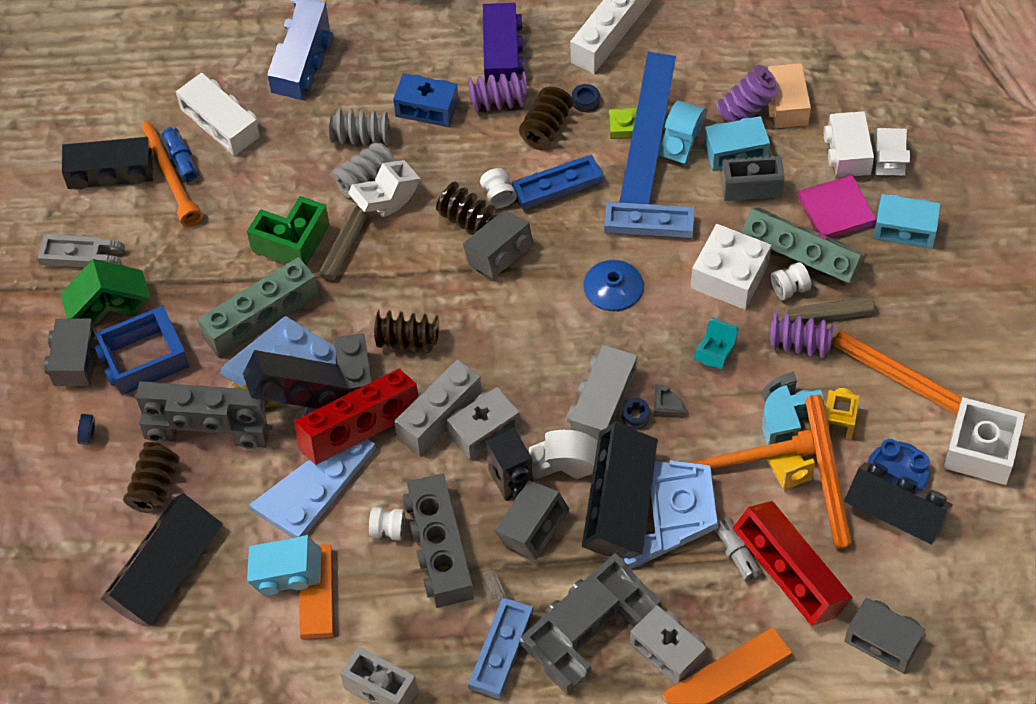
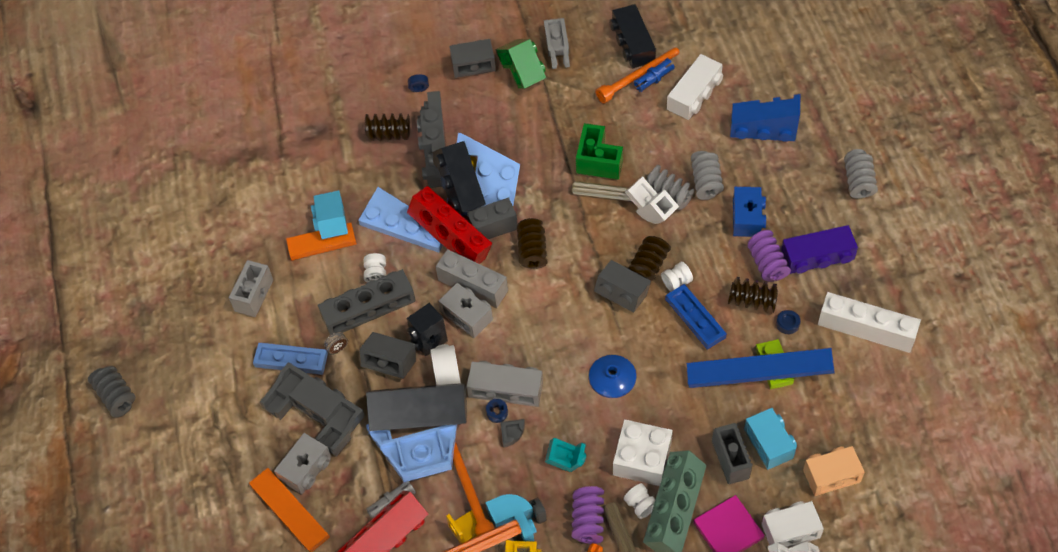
camera: 80 degrees right, 0 degrees up
blue window [94,306,190,395] -> none
black brick [100,493,223,627] -> none
sand green brick [198,257,319,358] -> none
medium blue plate [604,202,694,238] -> none
medium azure brick [658,100,708,164] -> none
medium lavender piece [717,65,779,122] -> none

